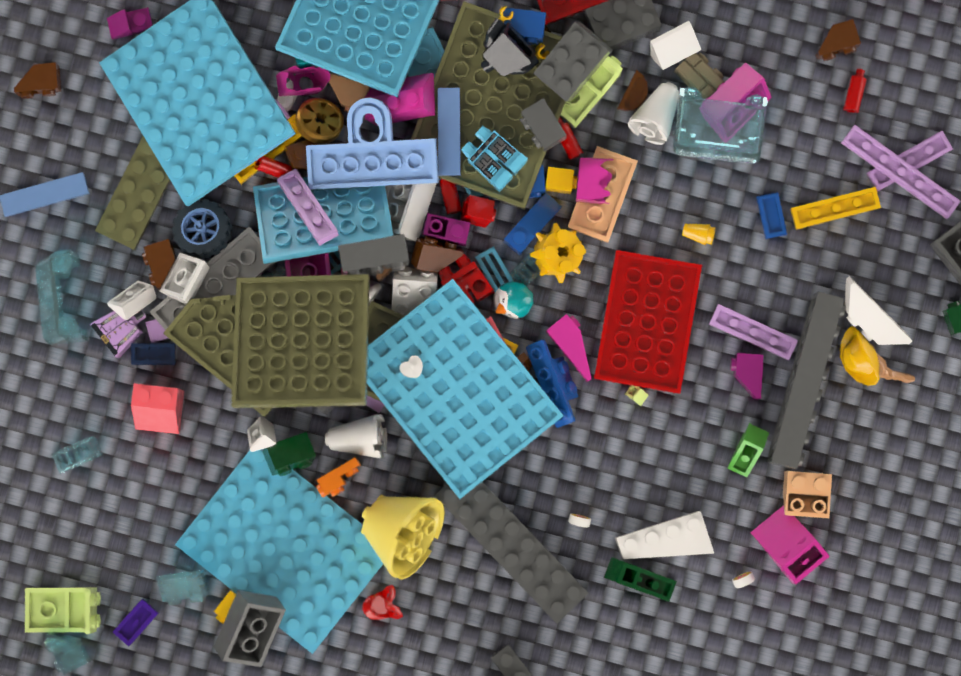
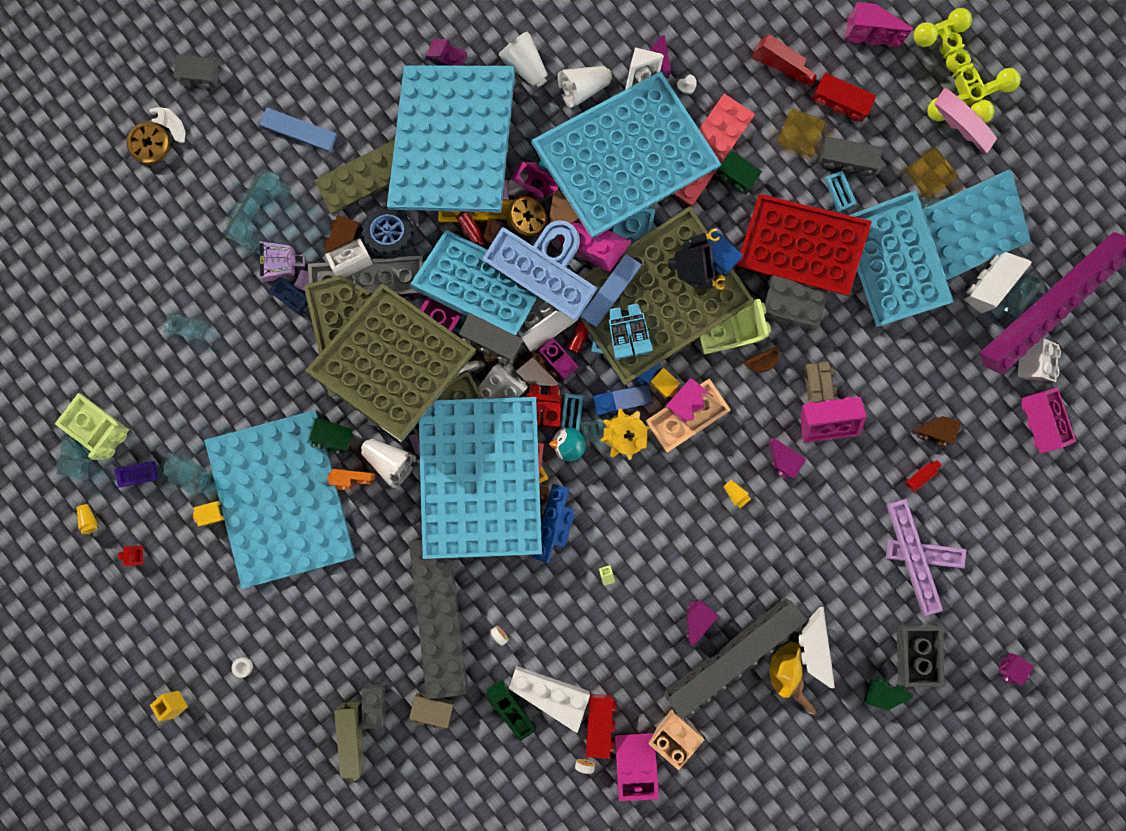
camera: 40 degrees right, 0 degrees up
reddish brown slope [14,62,62,99] -> none
white slope [107,281,156,320] -> none
coral slope [131,384,184,434] -> none
dark grey brick [214,590,286,667] -> none
white slope [247,416,276,452] -> none
lavender plate [277,169,339,246] -> none
light yellow cone [361,495,445,580] -> none
red piece [362,585,403,620] -> none
white piece [400,355,423,378] -> none
red brick [461,195,496,228] -> none
dark grey brick [520,98,567,152] -> none
dark grey brick [533,22,613,102] -> none
dark pink slope [546,314,592,382] -> none
red cylinder [558,117,584,160] -> none
red plate [594,250,702,394] -> none
white cone [628,82,680,145] -> none
white slope [650,21,701,70] -> none
clear light blue windscreen [673,87,767,163] -> none
lavender plate [709,304,798,360] -> none
bright green slope [727,423,769,477] -> none
blue tile [756,192,787,240] -> none
yellow plate [790,187,881,230] -> none
none -> dark tan brick [409,692,455,730]
none -> red brick [586,694,617,759]
none -> magenta slope [769,438,807,480]

